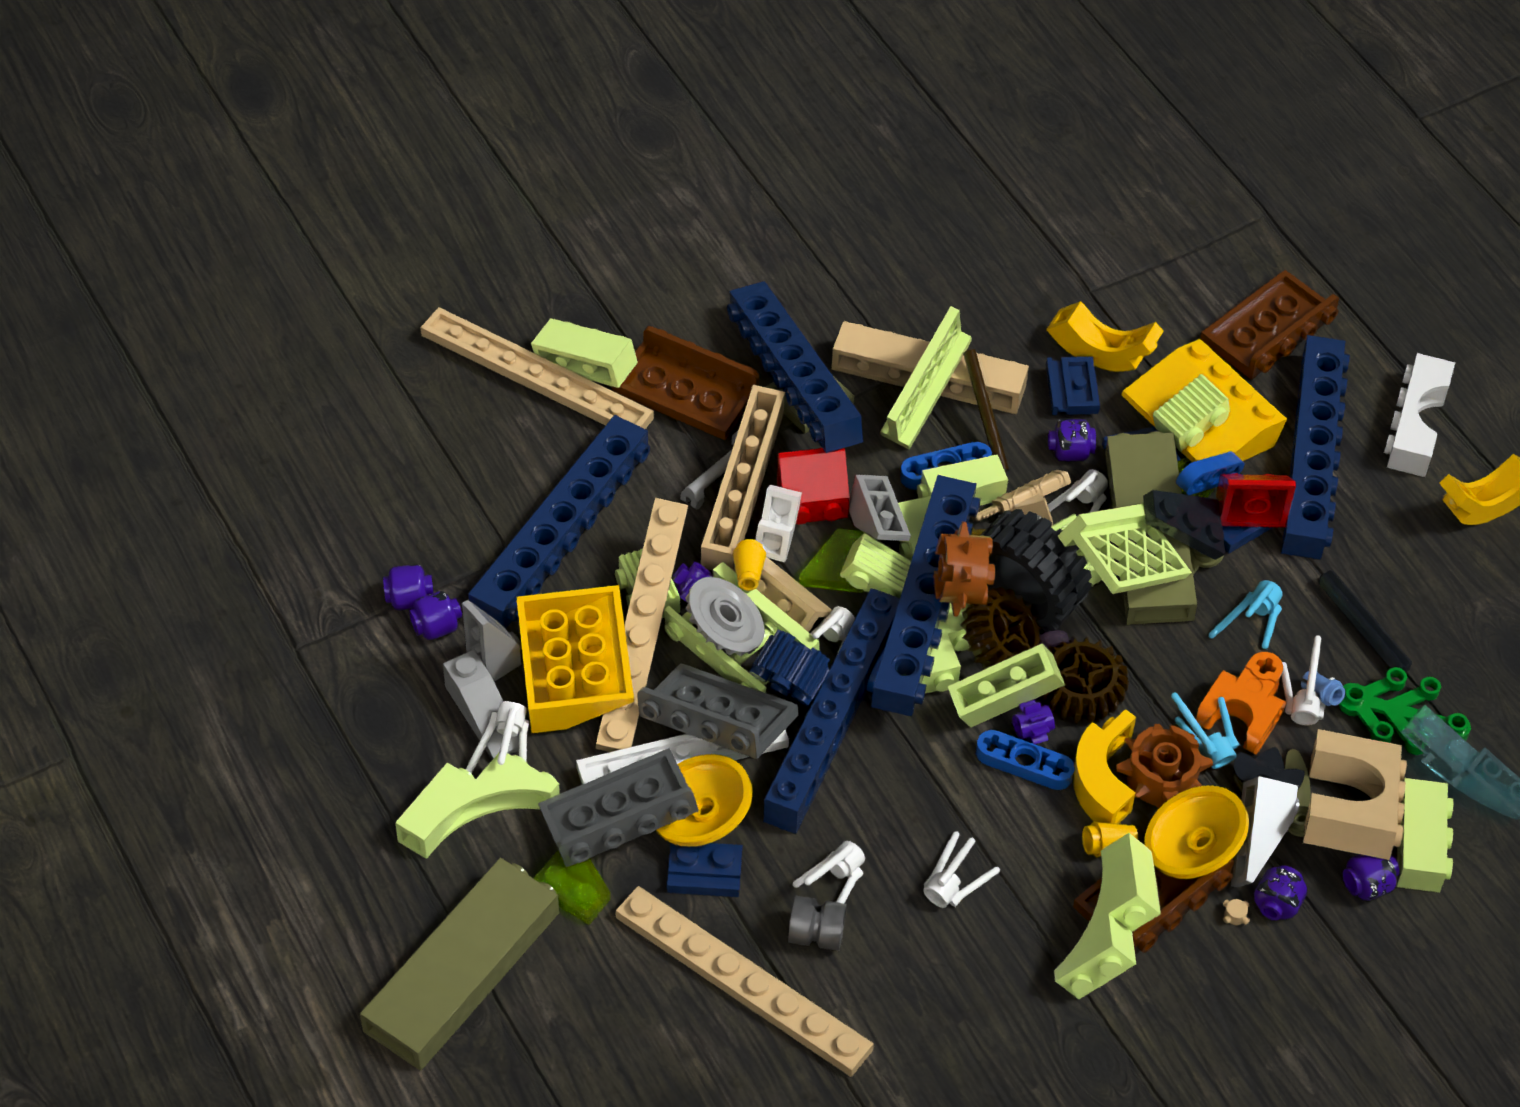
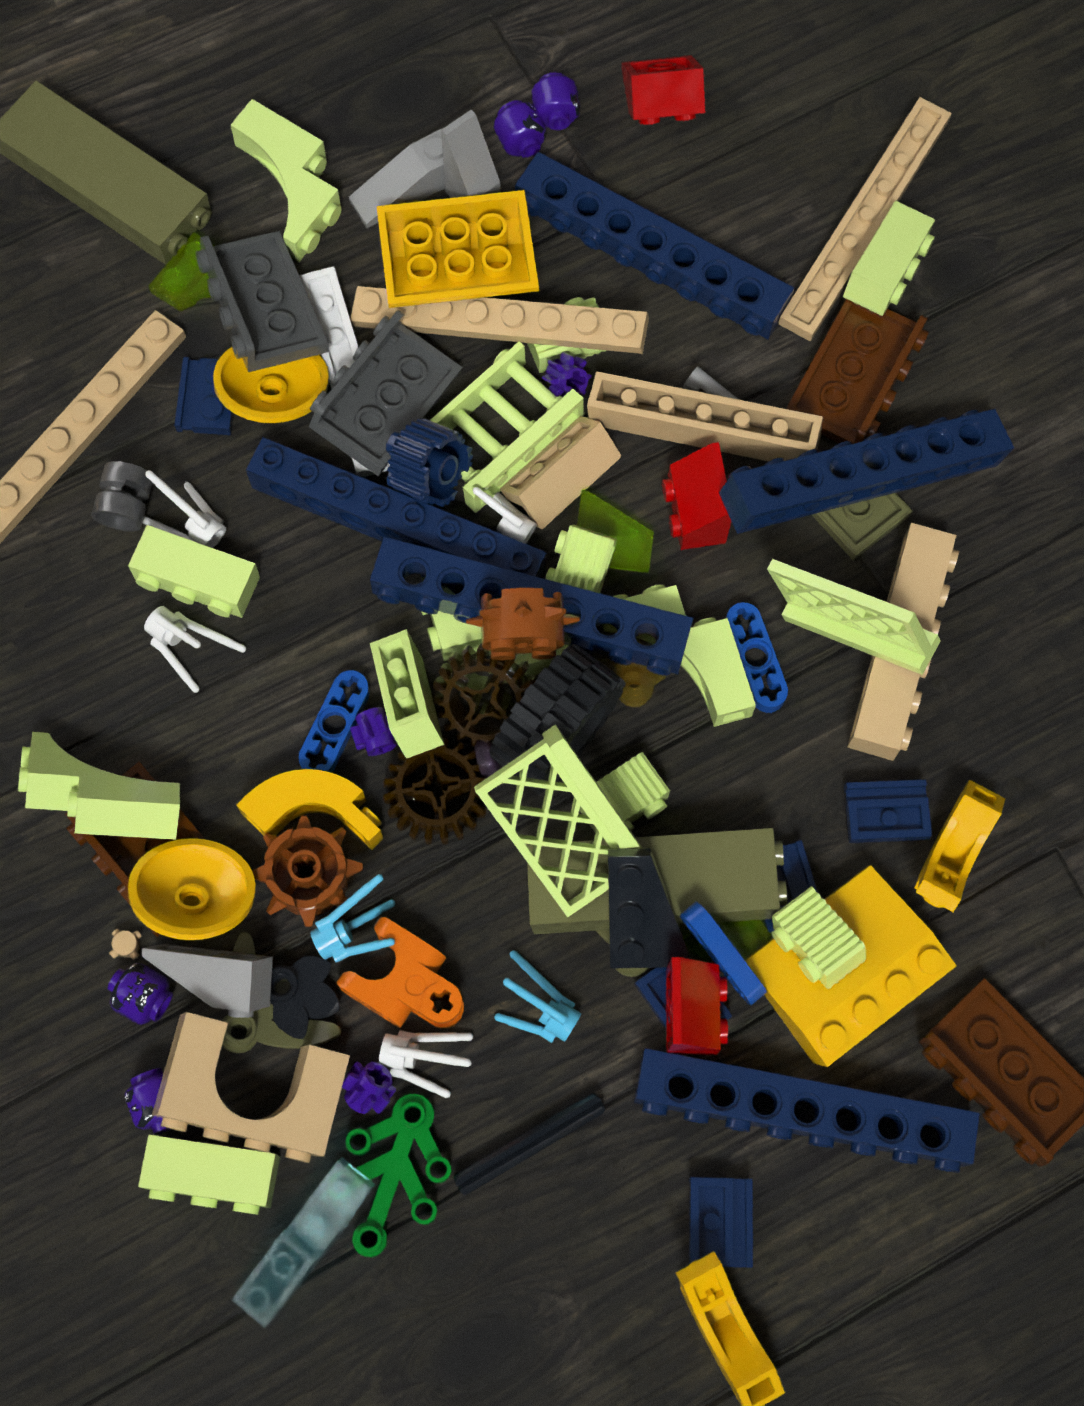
camera: 90 degrees right, 20 degrees up
white plant [466,701,529,773] -> none
light grey gear [685,577,765,657] -> none
yellow cone [733,539,766,591] -> none
white slope [755,485,802,562] -> none
light grey slope [849,475,911,541] -> none
dark brown bar [963,349,1009,472] -> none
tan piece [972,470,1071,526] -> none
white plant [1037,469,1108,520] -> none
dark purple head [1048,419,1096,461] -> none
yellow cone [1082,822,1138,857] -> none
medium blue pin [1301,671,1345,706] -> none
white arch [1384,353,1455,477] -> none
none -> yellowish green brick [128,525,260,618]
none -> dark purple gear [342,1061,396,1115]
none -> red slope [622,55,705,125]
none -> dark blue plate [689,1177,753,1268]

